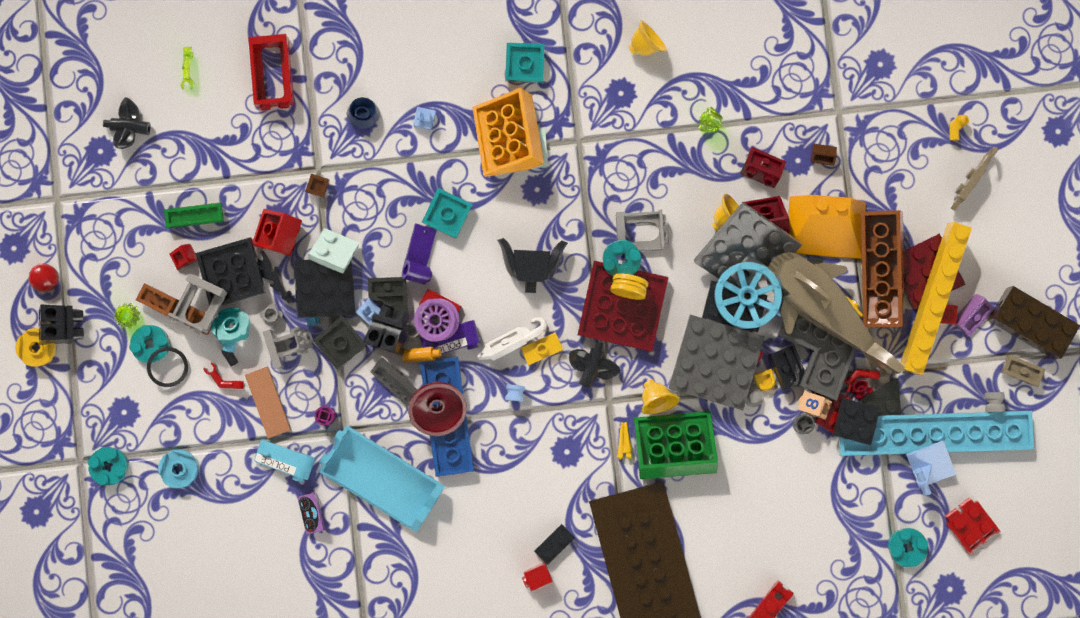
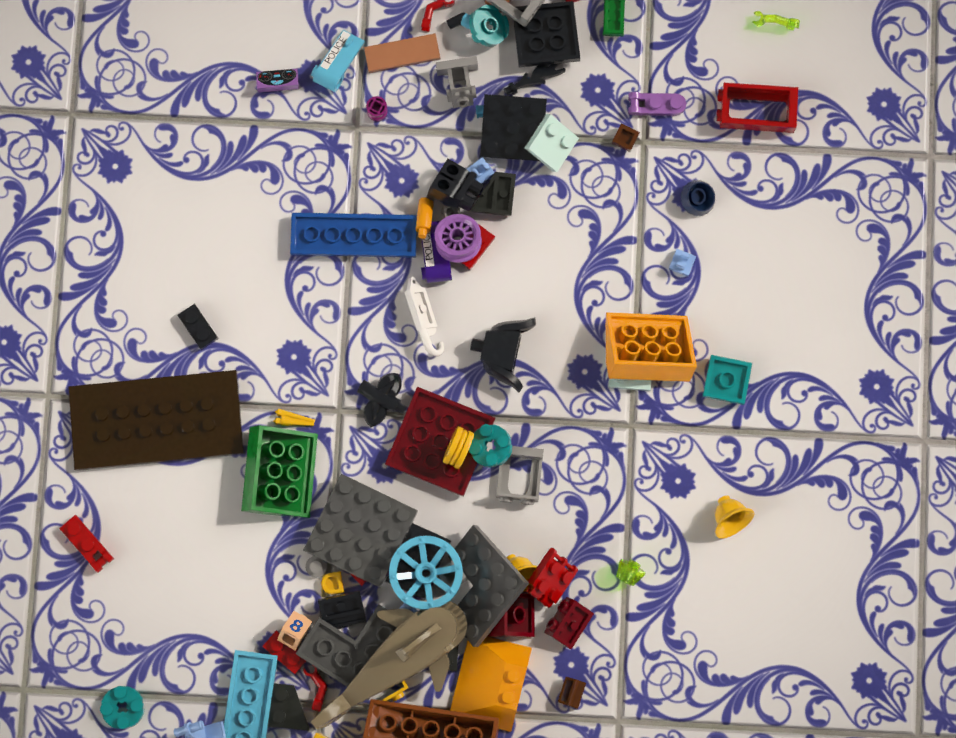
camera: 100 degrees right, 5 degrees down
red slope [253,209,302,256] -> none
light grey plate [260,303,283,326] -> none
pearl dark grey plate [313,316,368,370] -> none
medium azure cylinder [318,426,445,533] -> none
dark grey plate [370,357,417,407] -> none
dark purple door [402,223,437,285] -> none
dark red dish [408,382,467,436] -> none
teal plate [422,188,473,239] -> none
light blue wheel [505,384,525,402] -> none
yellow plate [521,332,563,366] -> none
red brick [522,562,553,591] -> none
yellow hat [642,379,680,414] -> none
dark grey wheel [793,415,815,434] -> none
black plate [832,398,880,445] -> none
dark red plate [850,380,873,400] -> none
none -> red plate [526,548,578,608]
none -> medium lavender plate [628,92,687,116]

